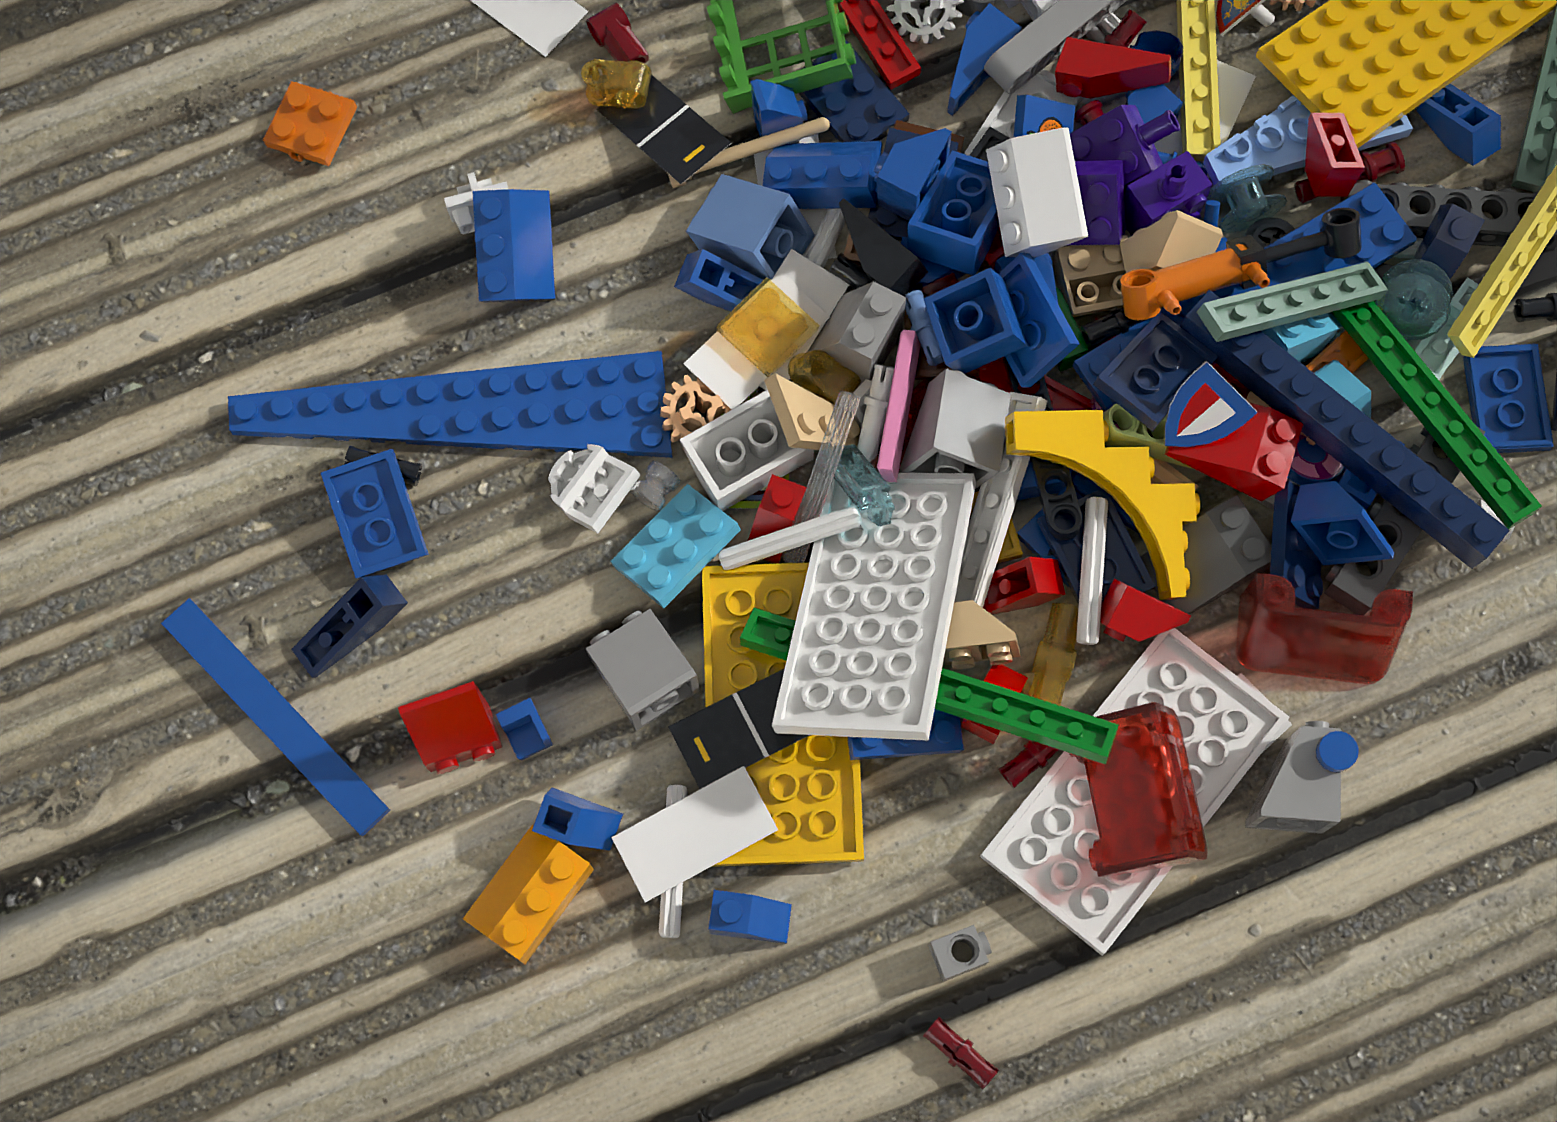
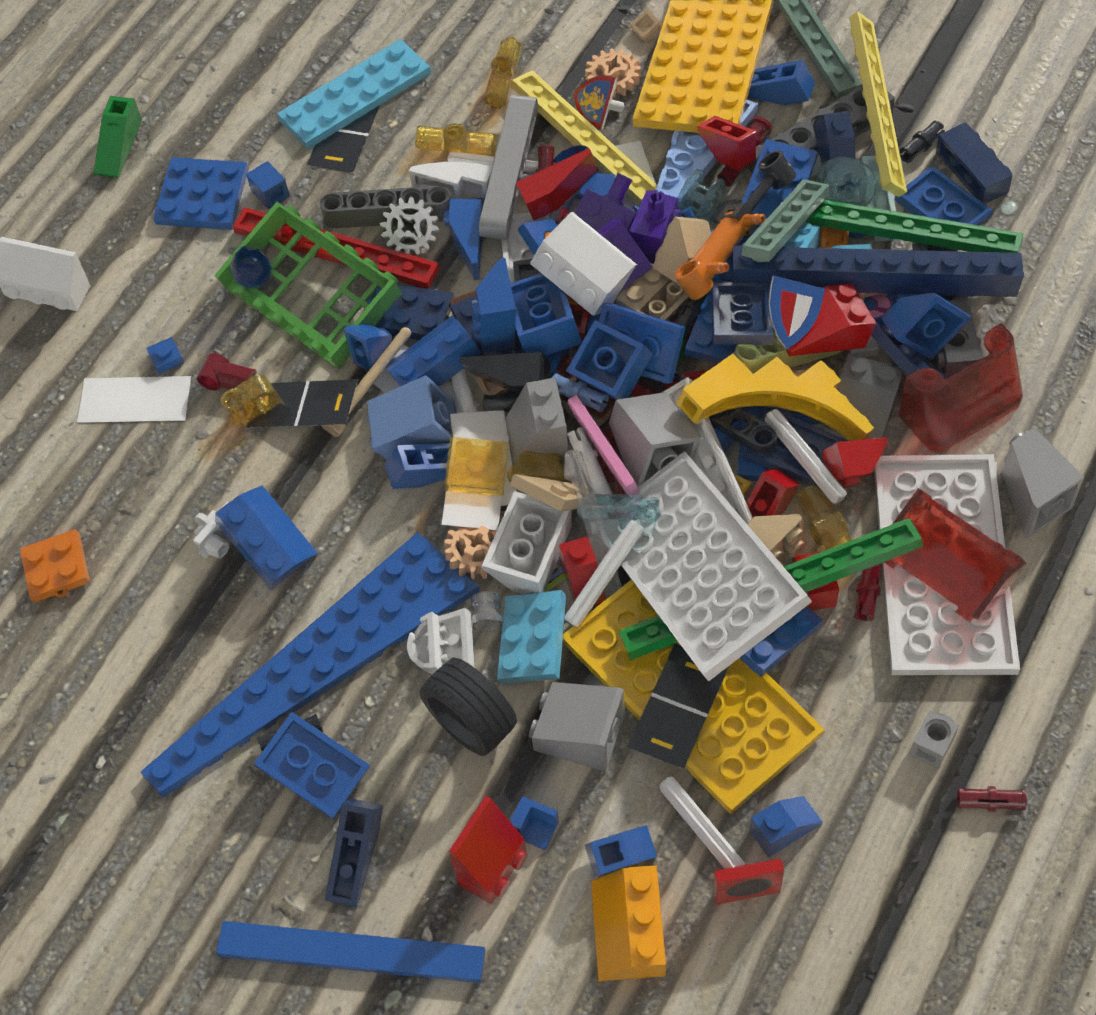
camera: 35 degrees left, 15 degrees down
white sticker [611,766,778,902] -> none
blue tile [1316,731,1359,772] -> none
none -> black tyre [419,657,517,756]
none -> red tile [713,858,784,905]

